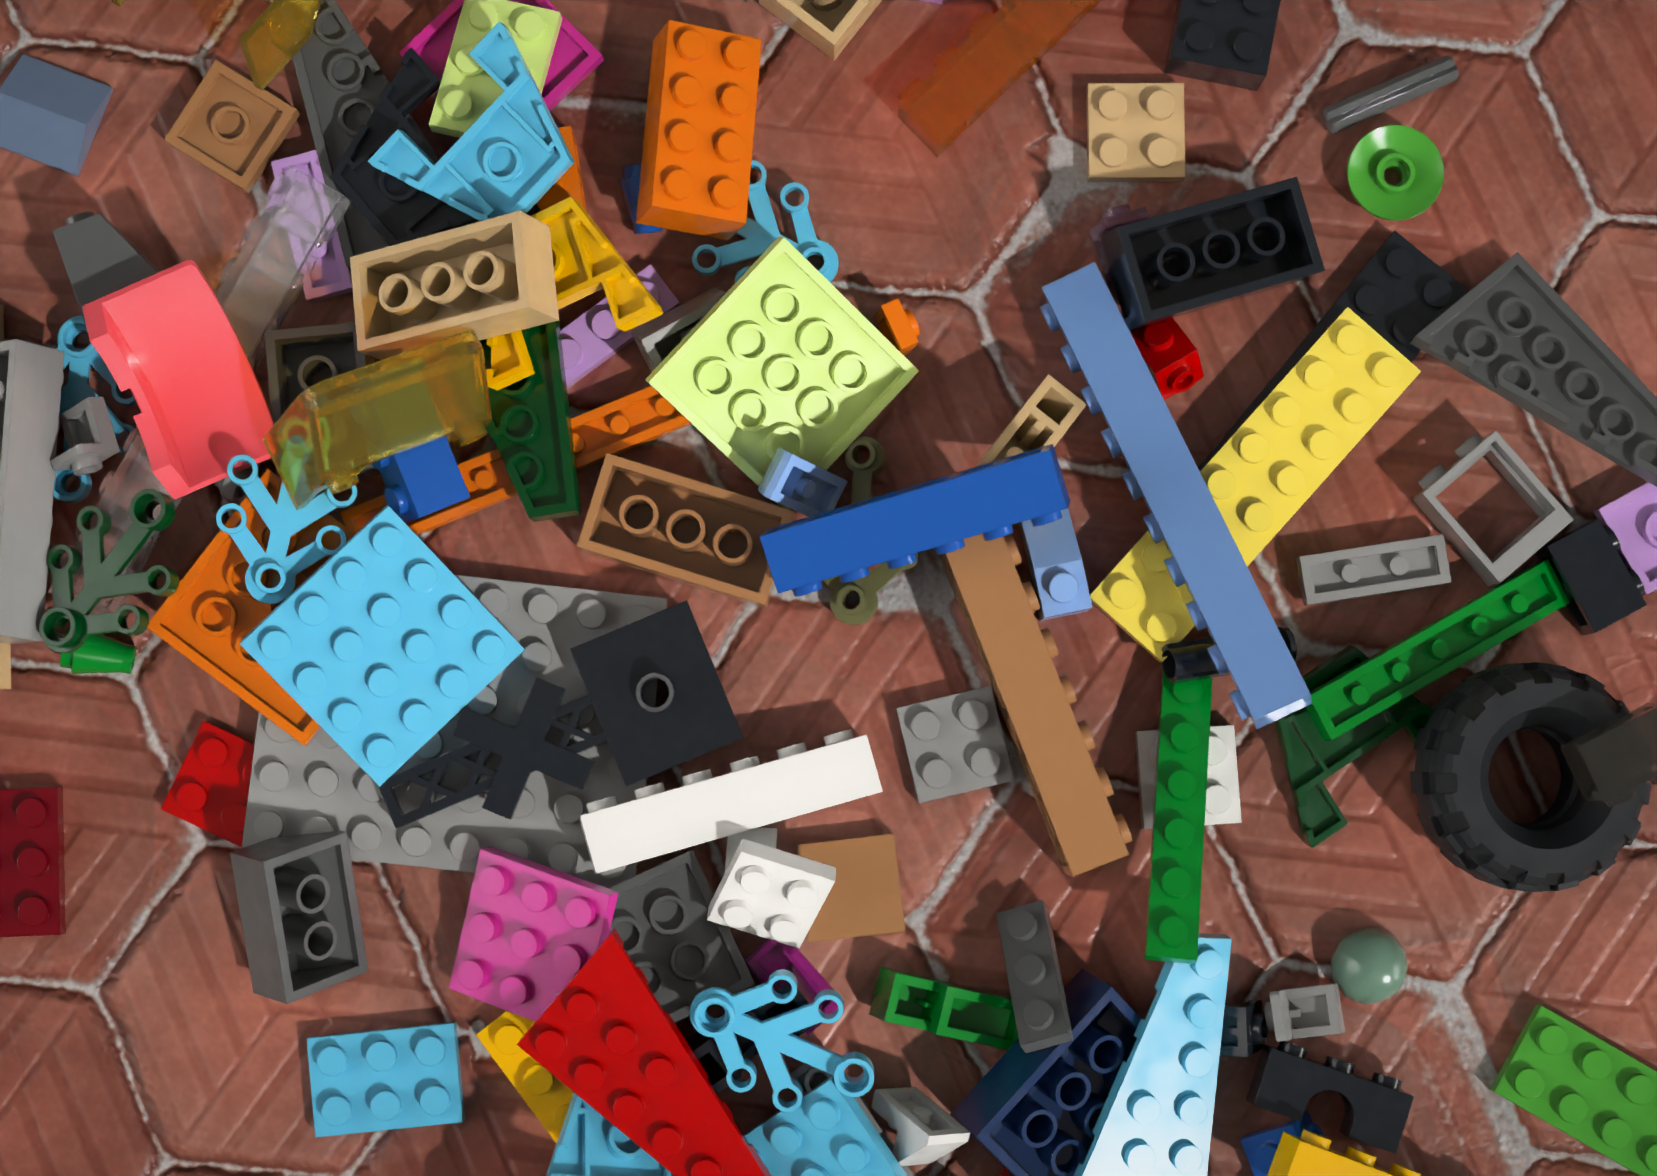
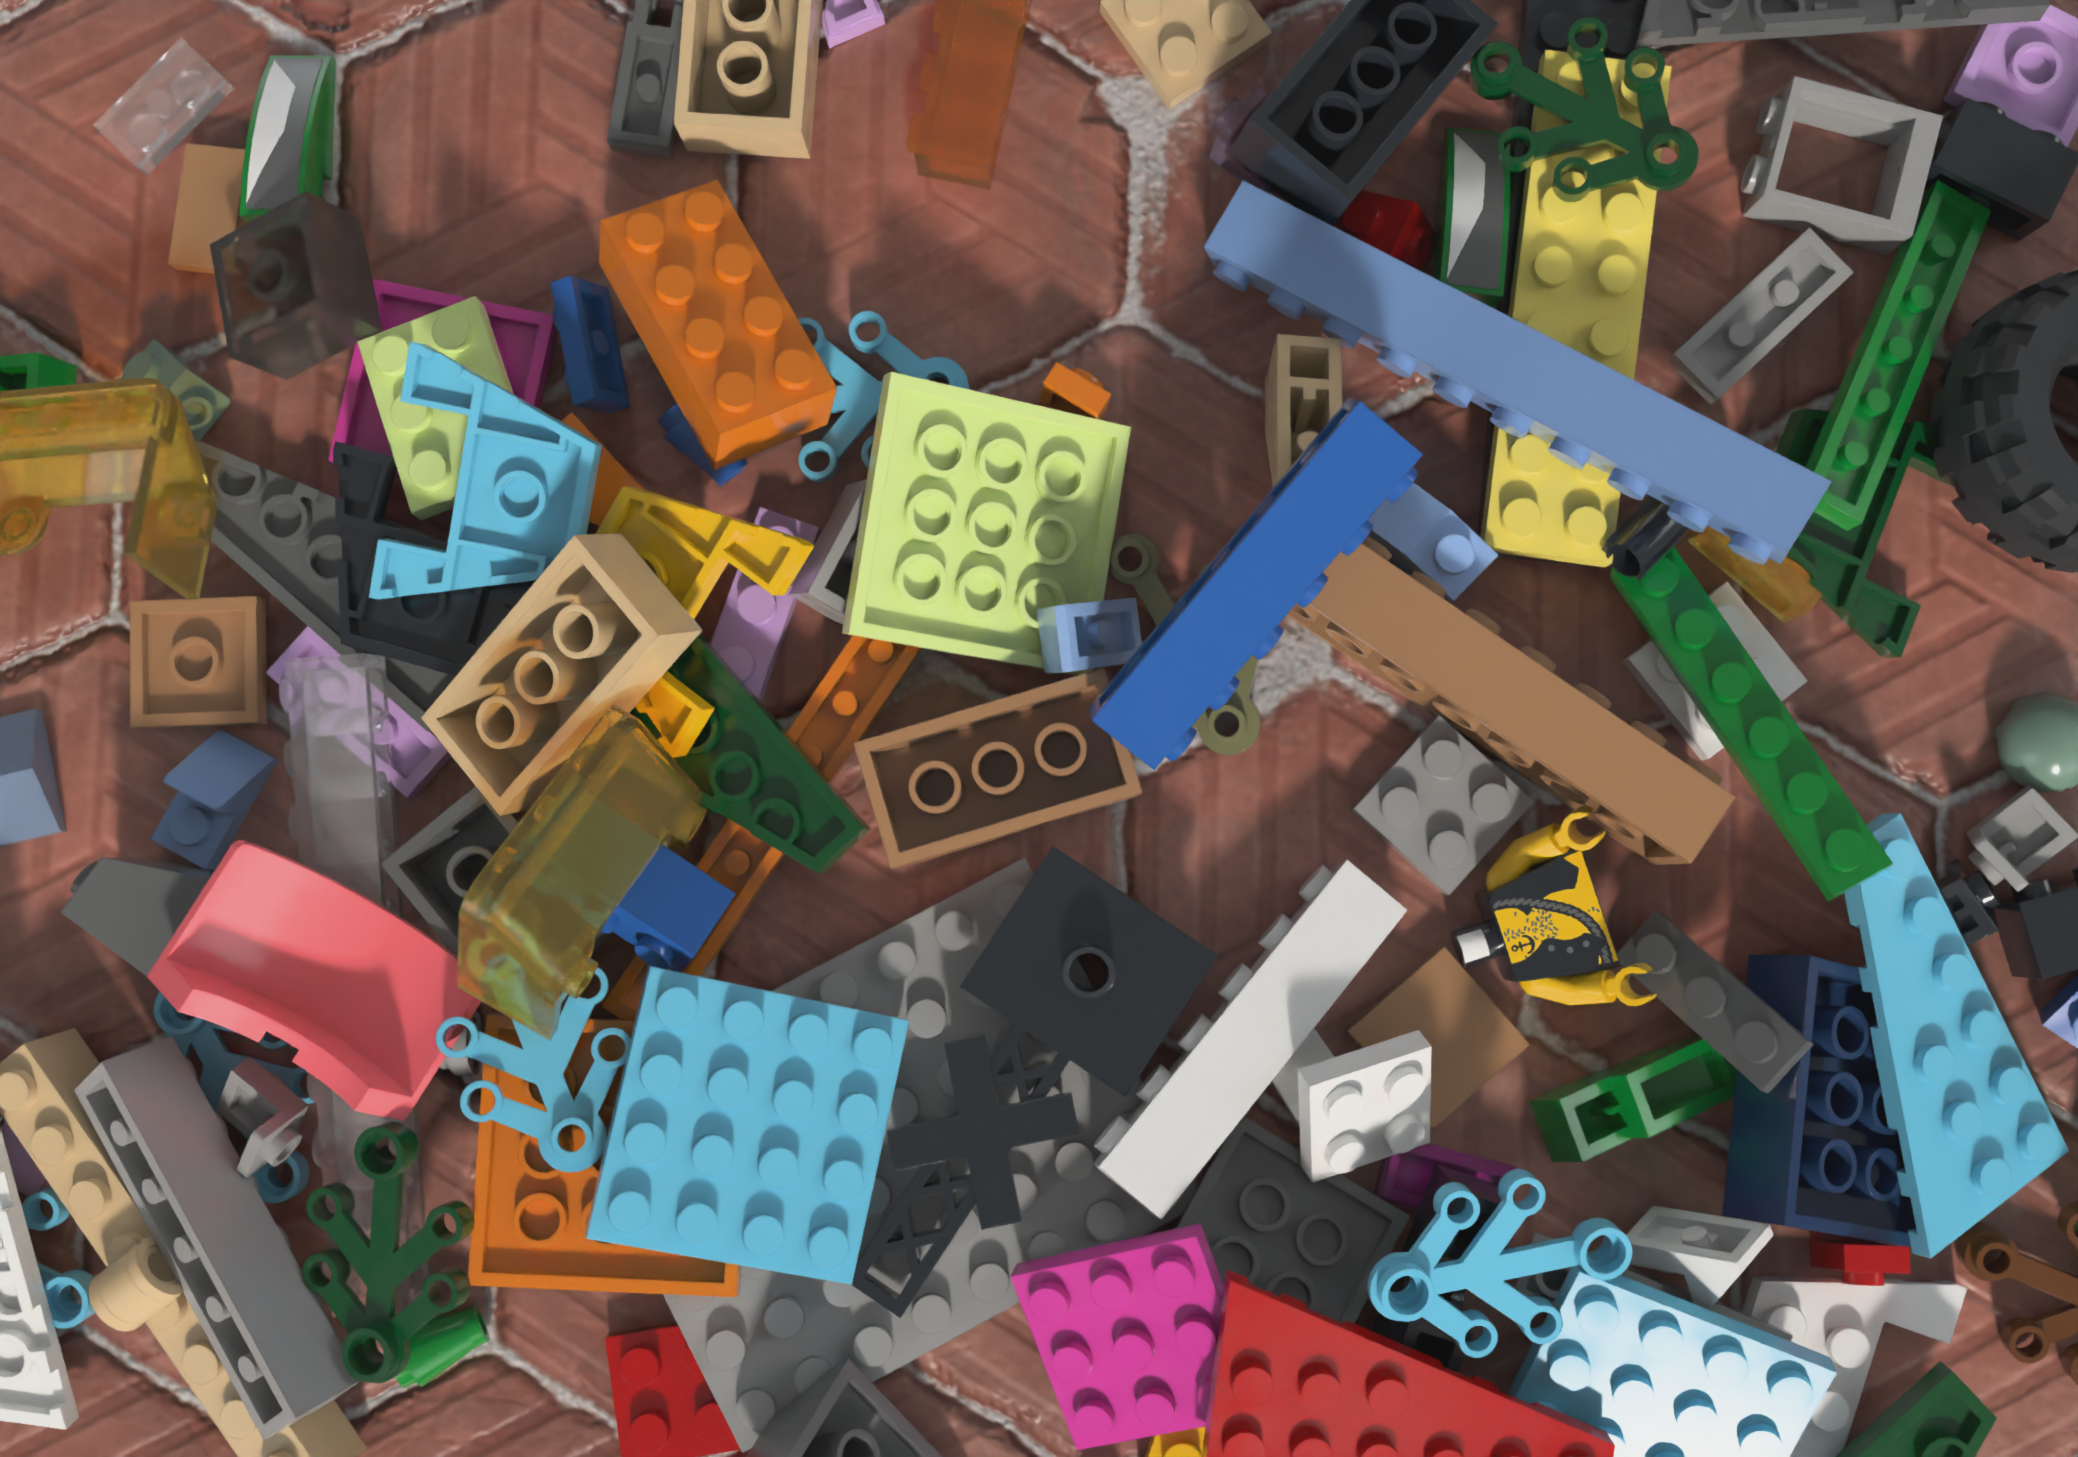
camera: 30 degrees left, 0 degrees up
none -> medium blue slope [151,729,279,870]
none -> blue plate [550,275,630,414]
none -> slope [1432,127,1510,308]
none -> torso [1451,805,1657,1006]
none -> dark green plant [1470,17,1699,202]
none -> clear yellow plate [1687,526,1822,623]

